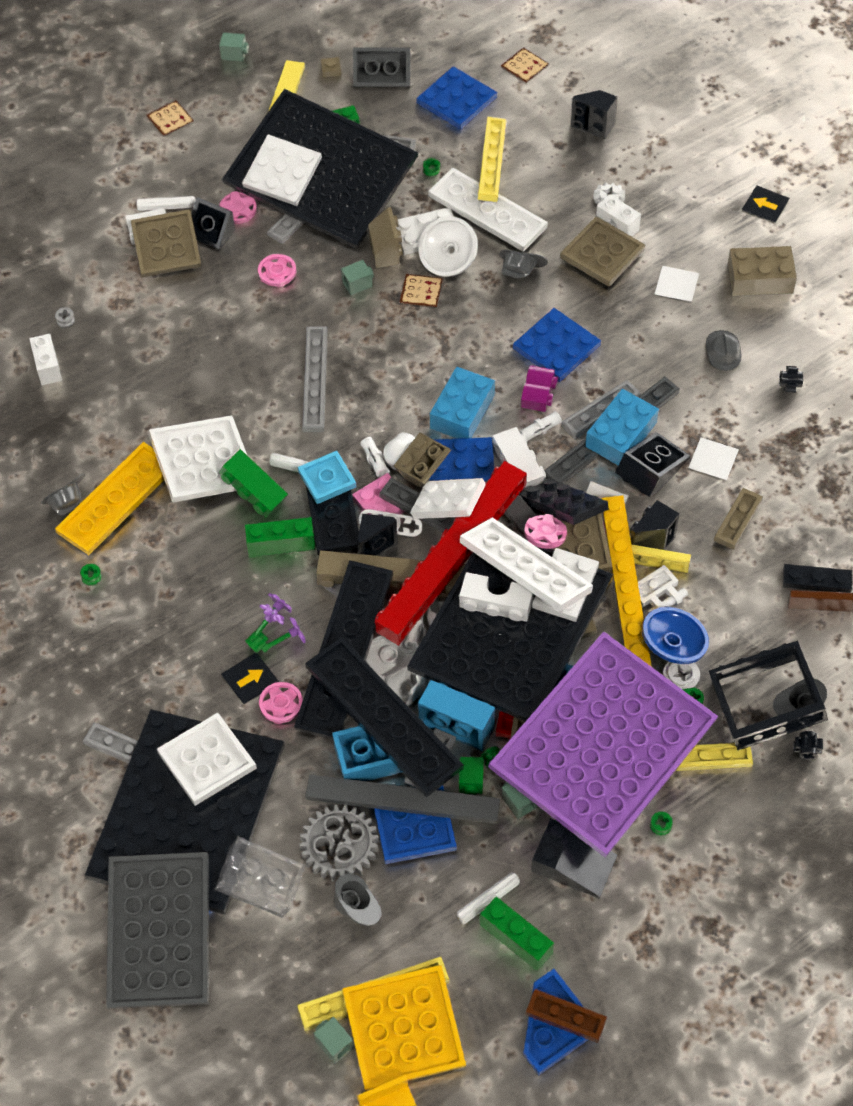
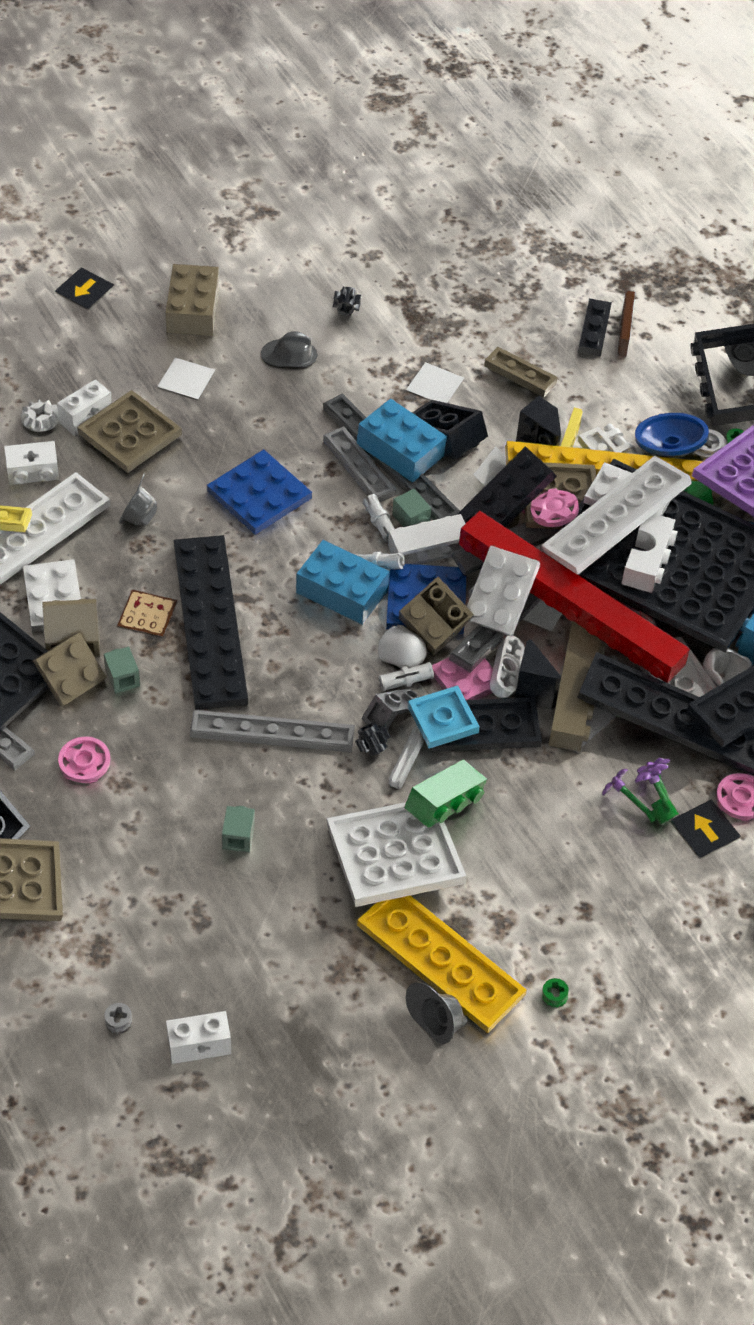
camera: 90 degrees left, 5 degrees down
green brick [245,517,315,557] -> none
white dish [418,216,478,277] -> none
magenta brick [521,365,558,412] -> none
none -> white brick [4,441,59,485]
none -> dark tan plate [33,632,107,706]
none -> black plate [174,535,248,710]
none -> sand green brick [222,806,255,852]
none -> white pin [355,551,405,569]
none -> black gear [355,722,391,756]
none -> flat silver bracket [361,689,419,730]
none -> sand green brick [392,489,431,527]

